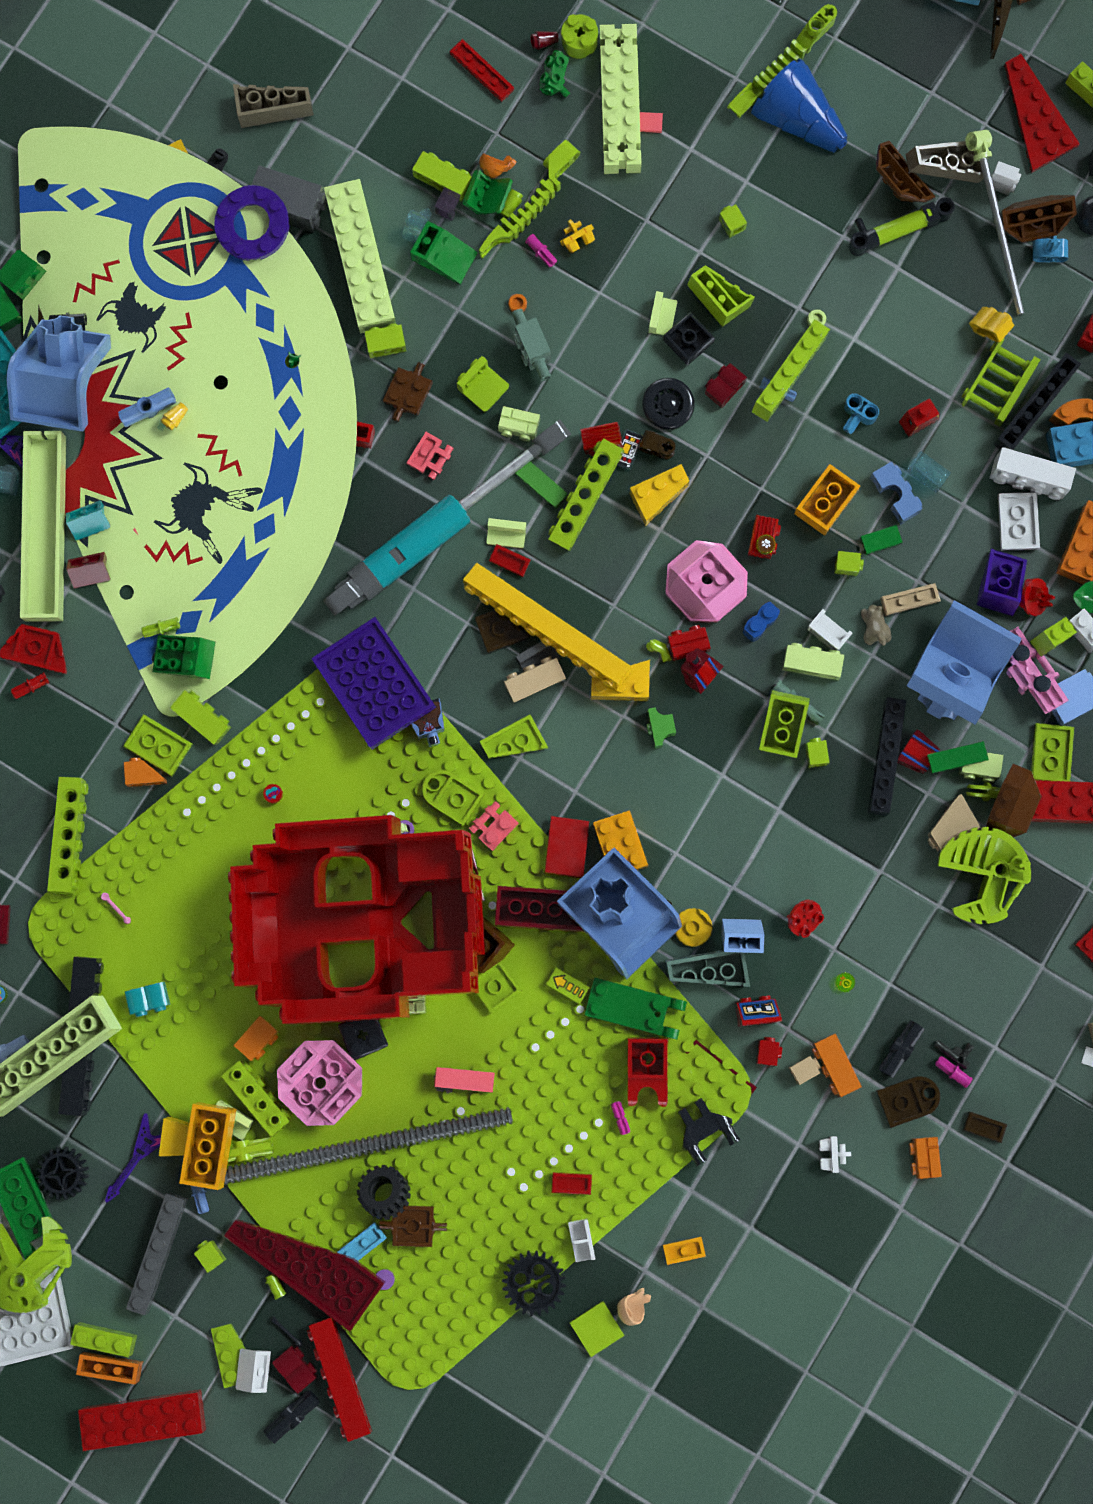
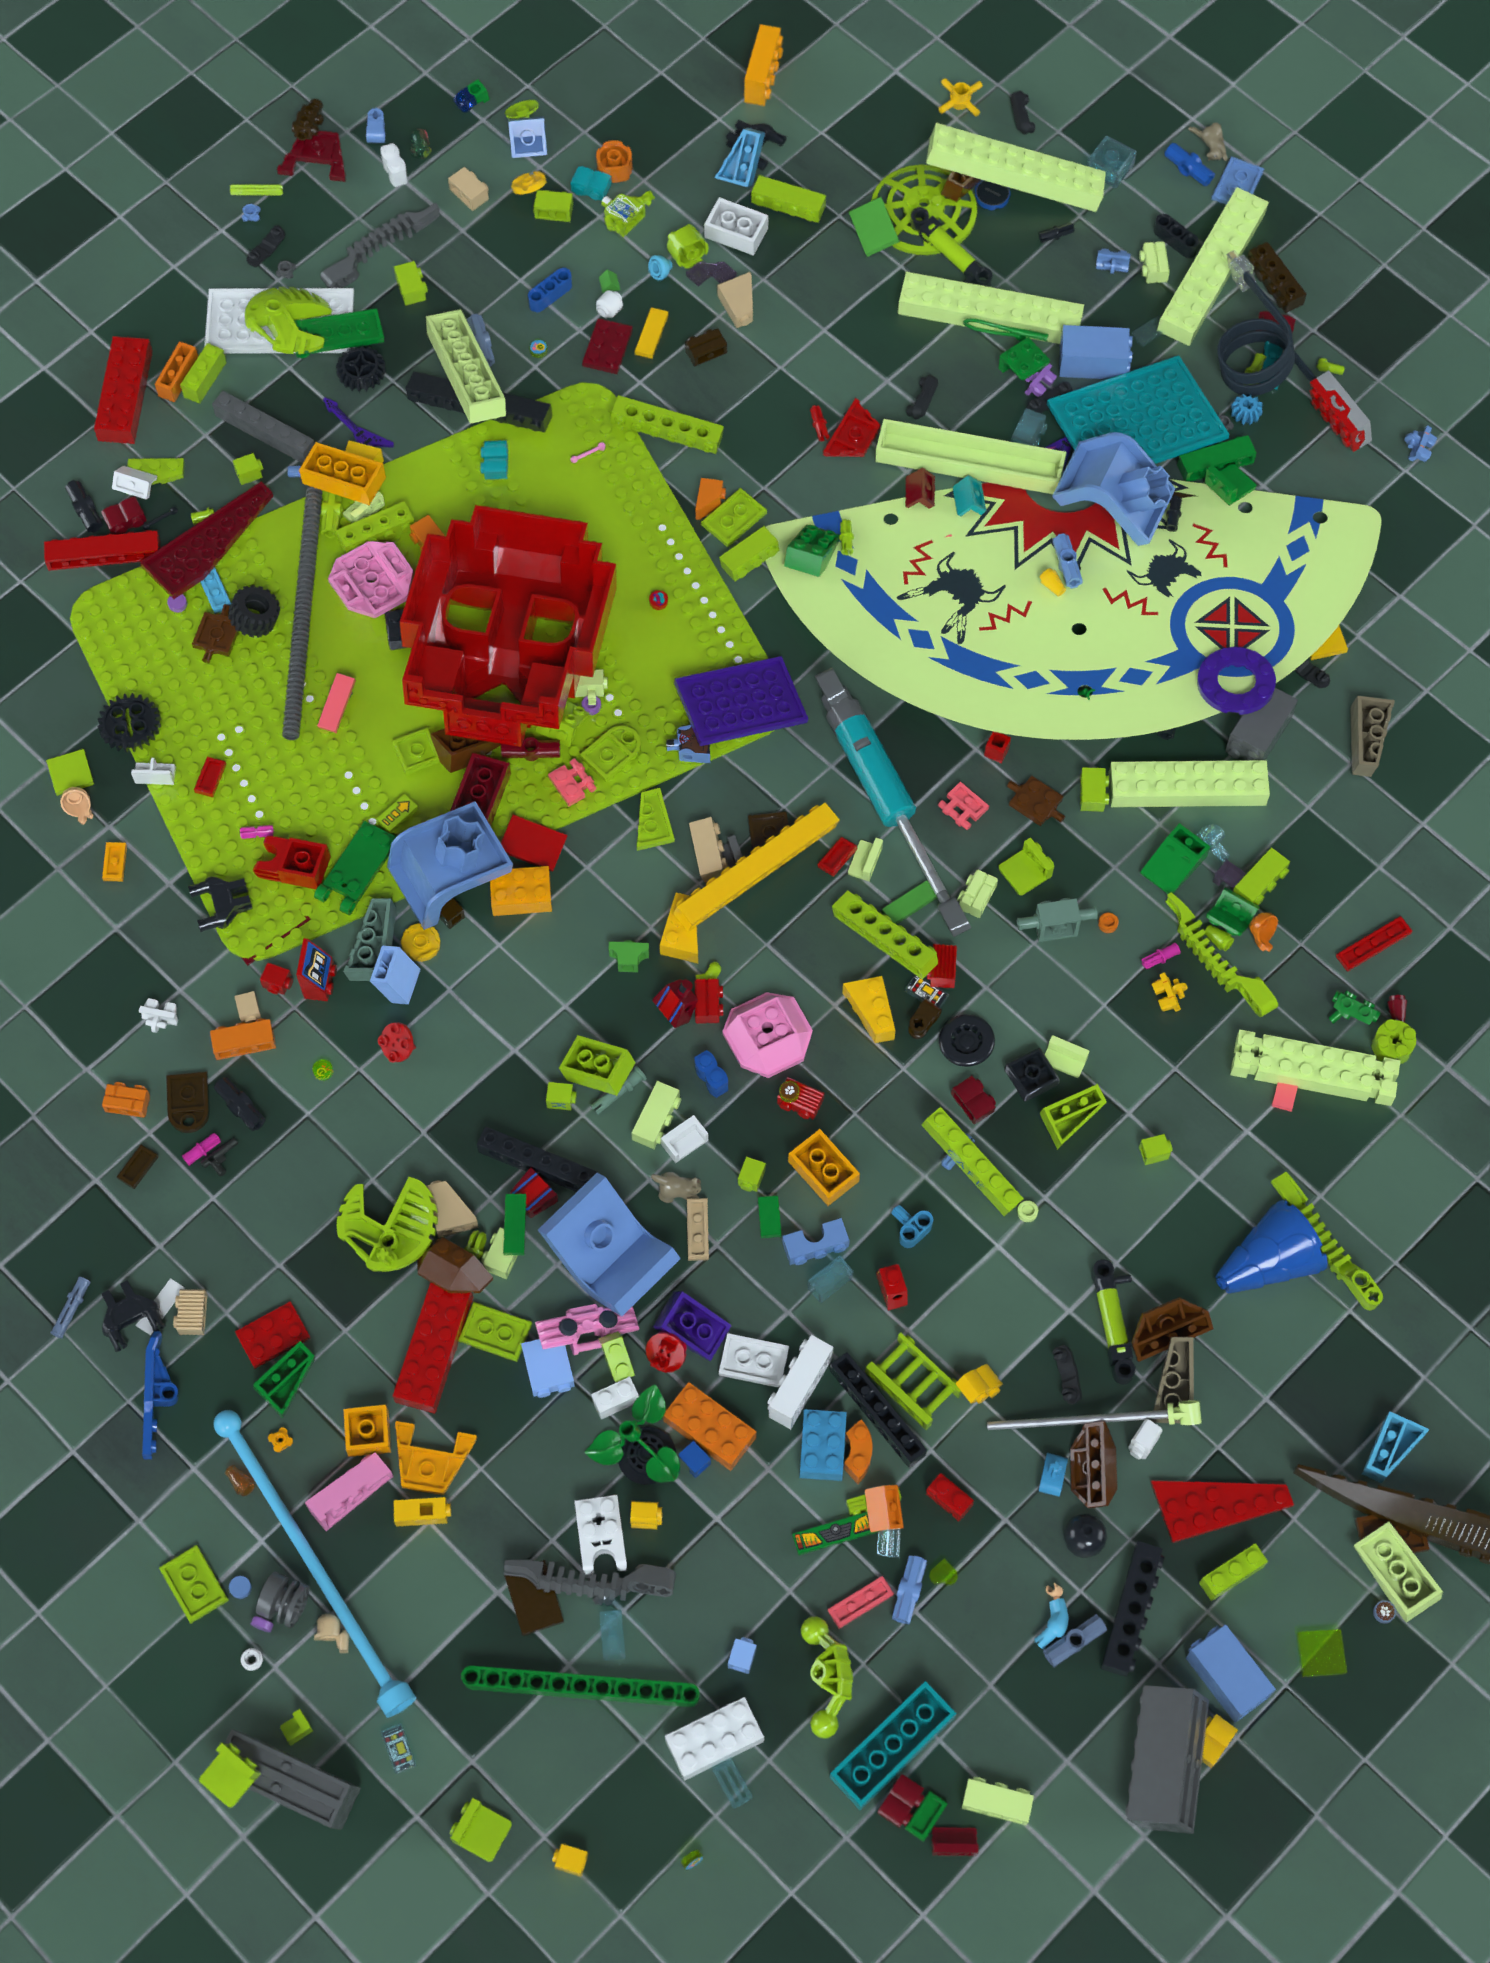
camera: 100 degrees right, 15 degrees down
none -> black piece [1053,1345,1082,1404]

